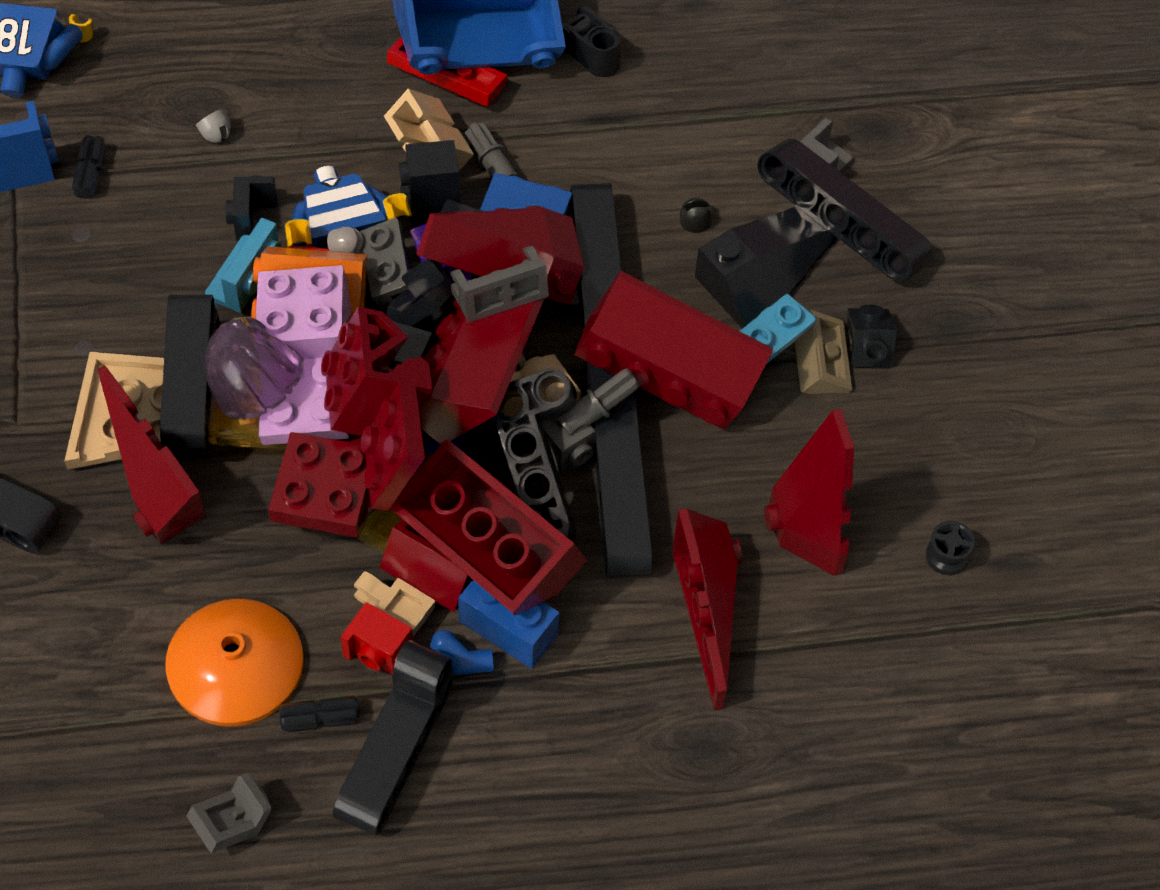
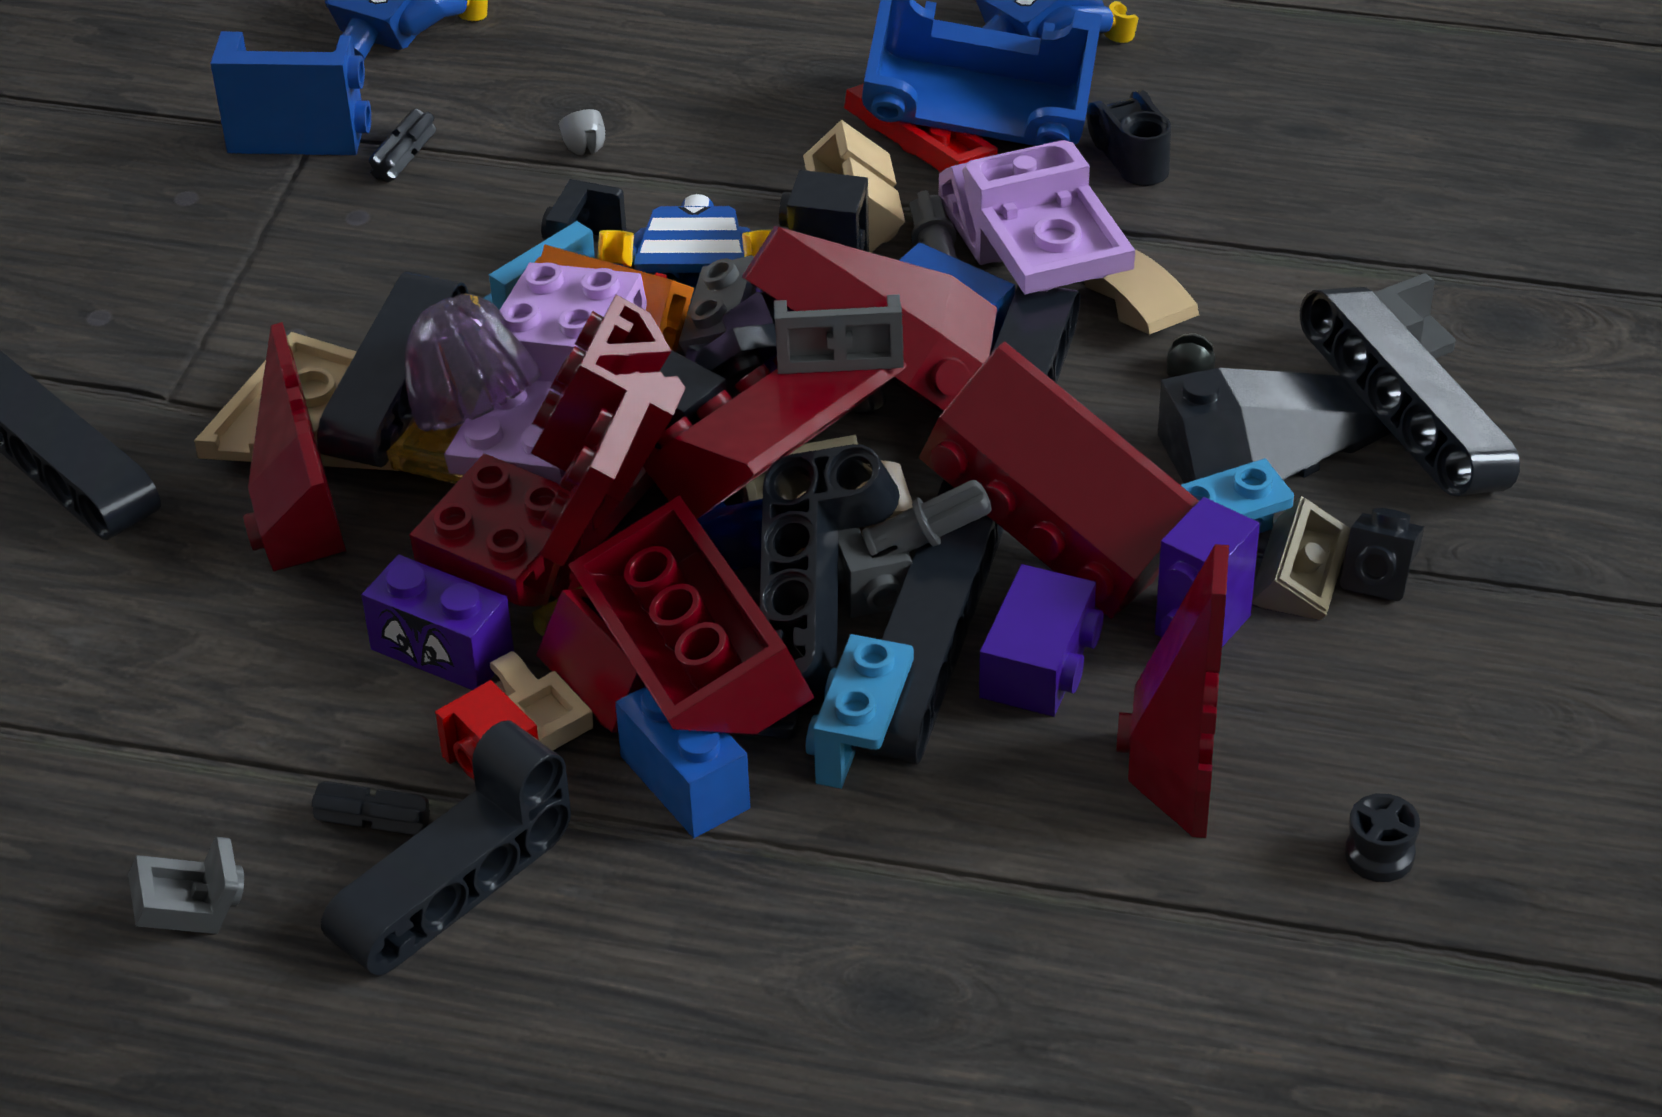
camera: 25 degrees right, 15 degrees down
orange dish [165,599,304,727] -> none
light grey hinge [327,227,364,254] -> none
blue arm [430,630,494,675] -> none
dark red wedge [672,509,742,711] -> none
none -> dark purple brick [361,554,514,690]
none -> dark azure bracket [806,634,914,789]
none -> lavender piece [939,140,1135,295]
none -> dark purple brick [979,564,1104,717]
none -> tan slope [1084,250,1199,334]
none -> dark purple brick [1155,497,1260,647]

